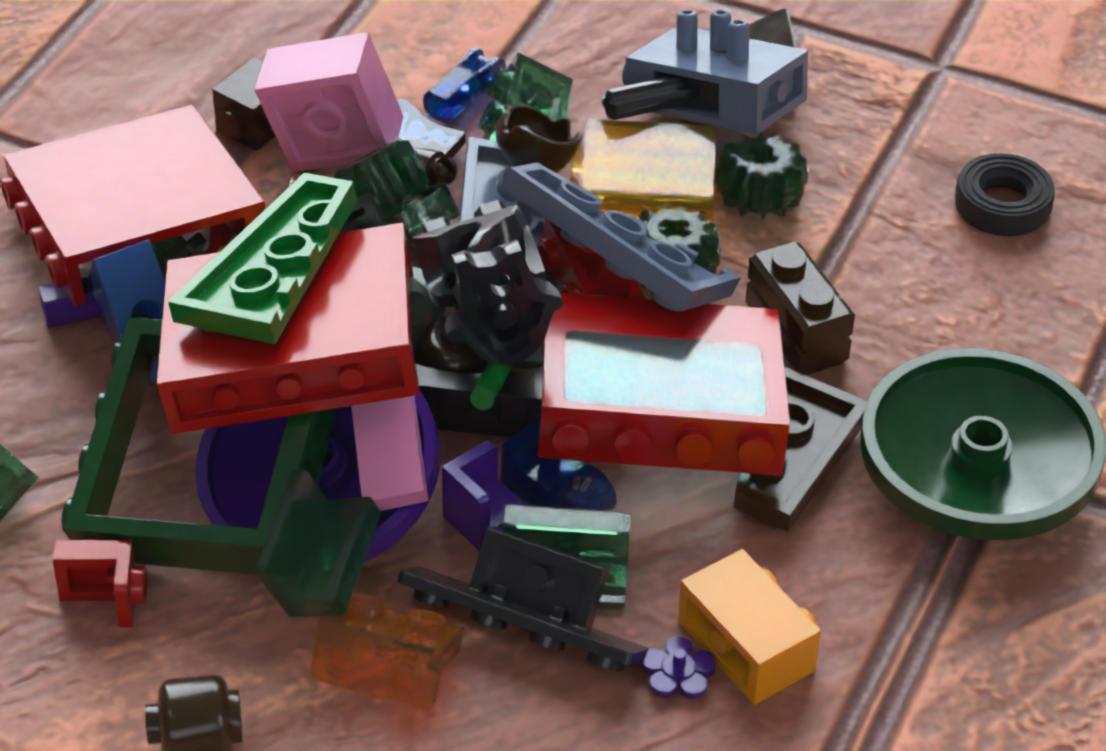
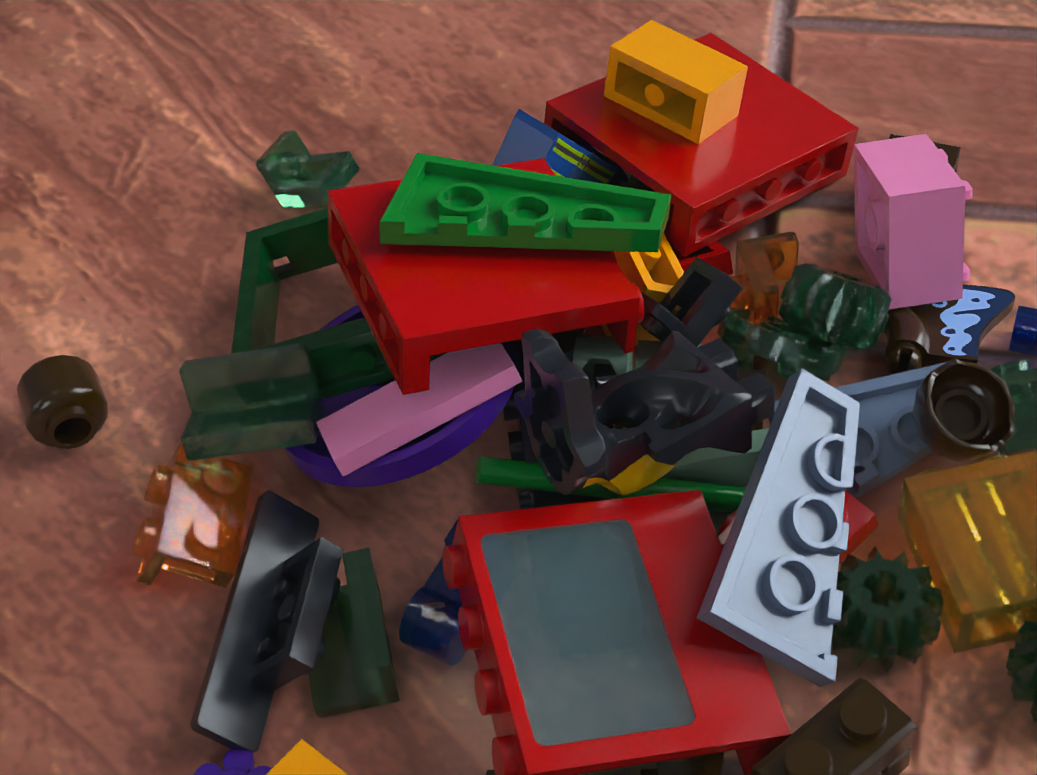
camera: 80 degrees right, 5 degrees up
red bracket [52,539,147,627] -> none
dark purple panel [442,440,529,551] -> none
none -> light orange brick [603,20,748,145]

